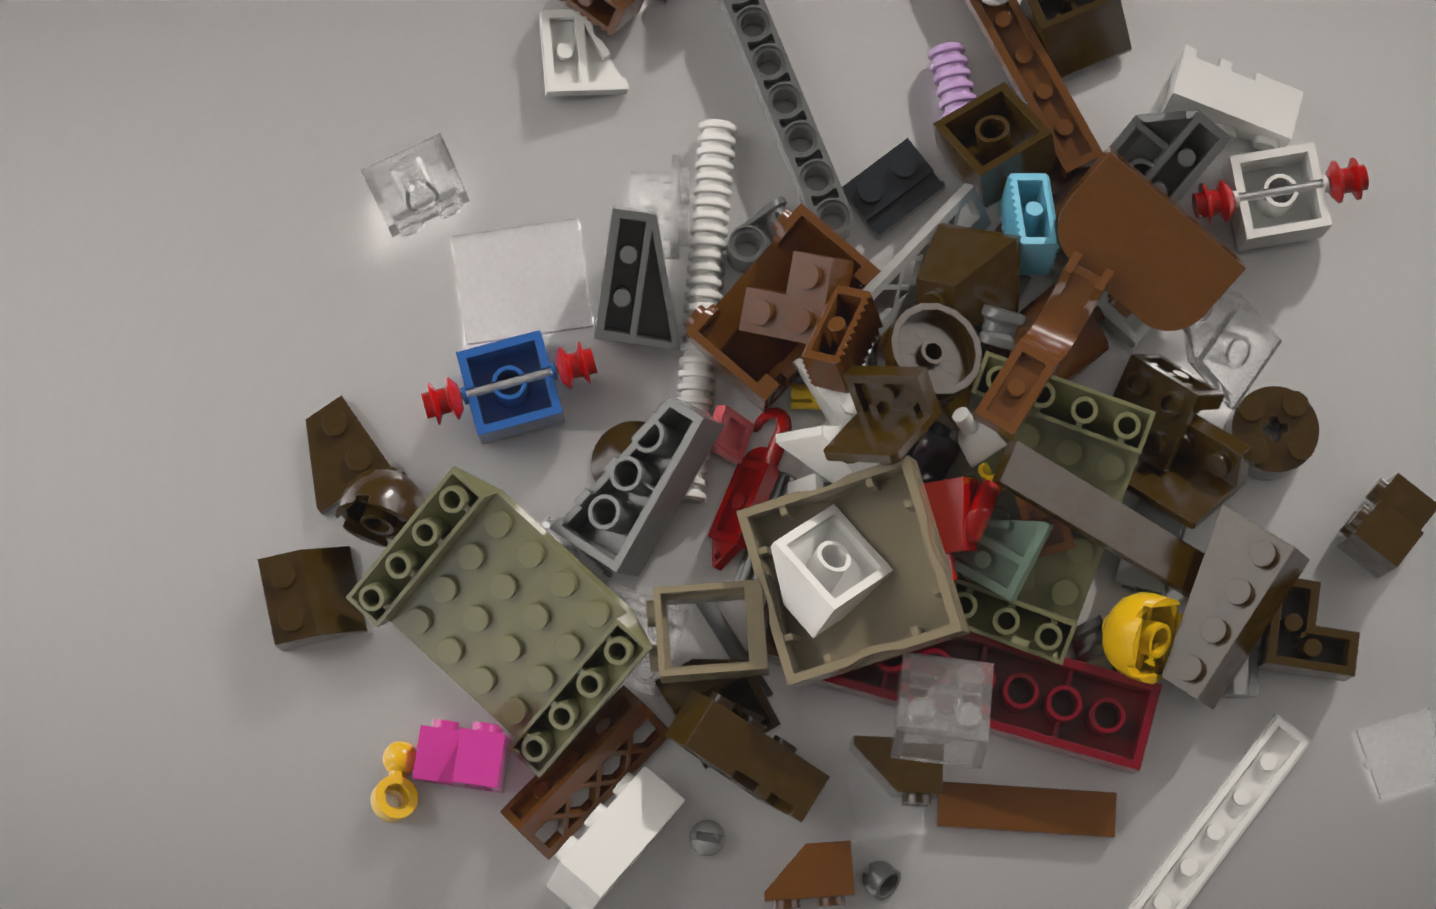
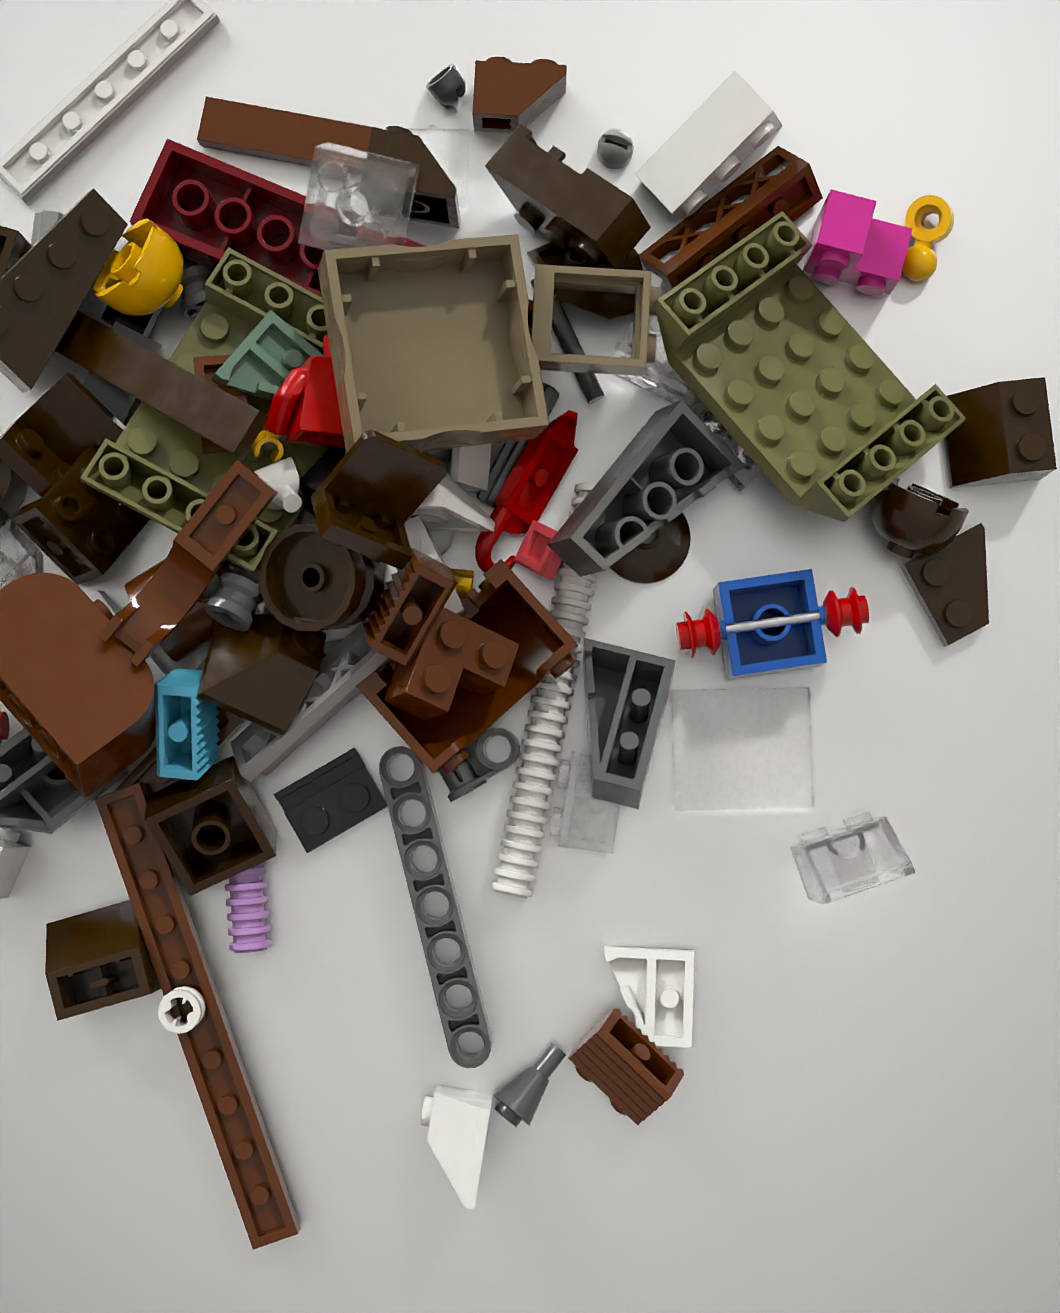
camera: 170 degrees left, 5 degrees up
white slope [771,504,893,638] -> none

